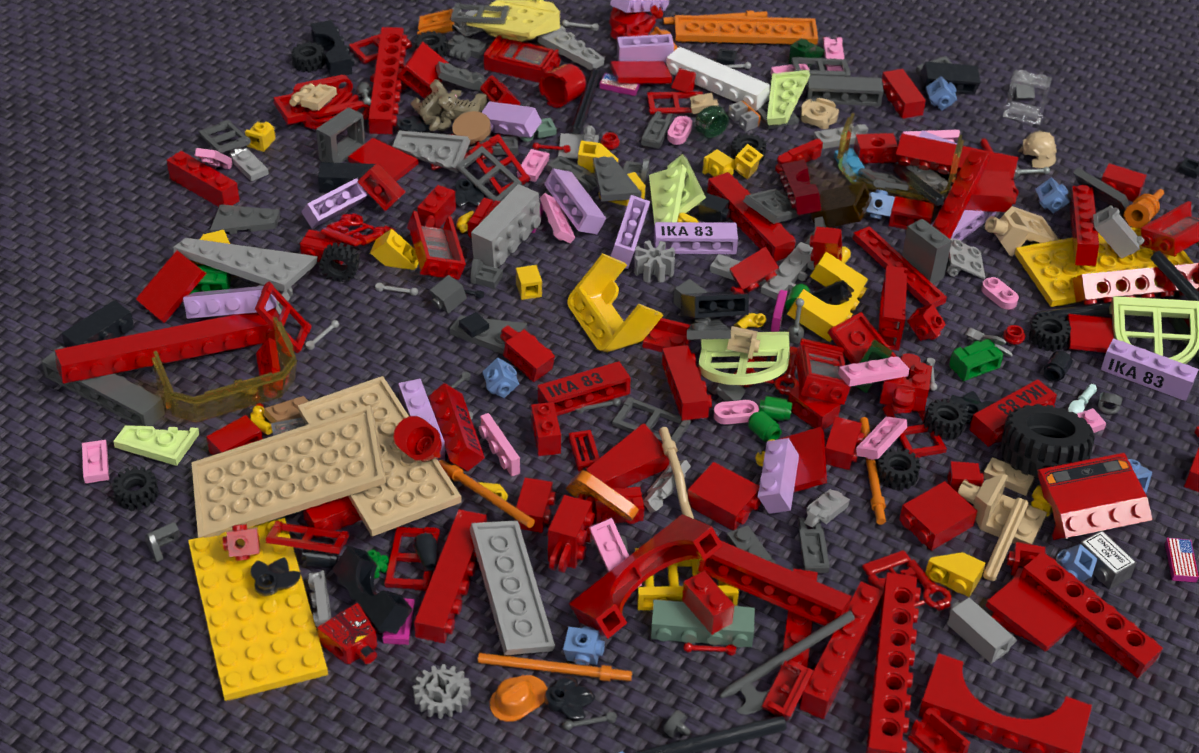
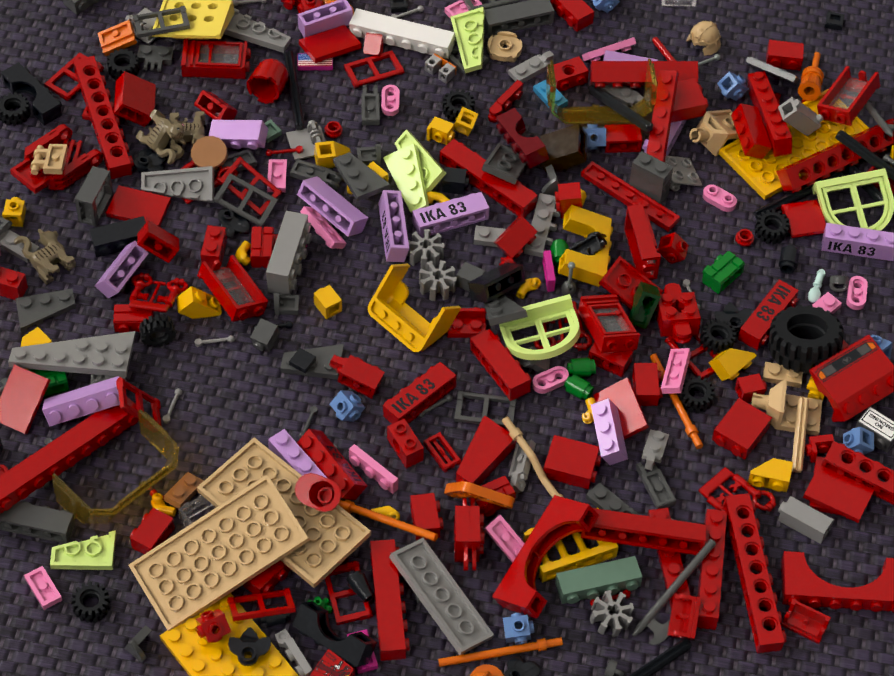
camera: 20 degrees left, 10 degrees up
red hinge [256,338,284,395] -> none
dark grey hinge [357,82,372,105] -> none
dark grey hinge [436,61,485,92] -> none
red brick [682,571,735,635] -> none
tan bracket [690,93,719,118] -> none
clear green piece [695,105,729,138] -> none
tan bracket [727,326,760,359] -> none
bright pink plate [838,357,909,387] -> none
dark grey window [858,168,909,190] -> none
light grey piece [965,328,1013,357] -> none
none -> dark tan animal [13,229,76,285]
none -> light grey gear [419,260,457,301]
none -> light grey gear [590,590,634,637]
none -> yellow slope [708,348,756,381]
none -> red brick [731,103,772,159]
none -> bright pink plate [846,276,868,310]

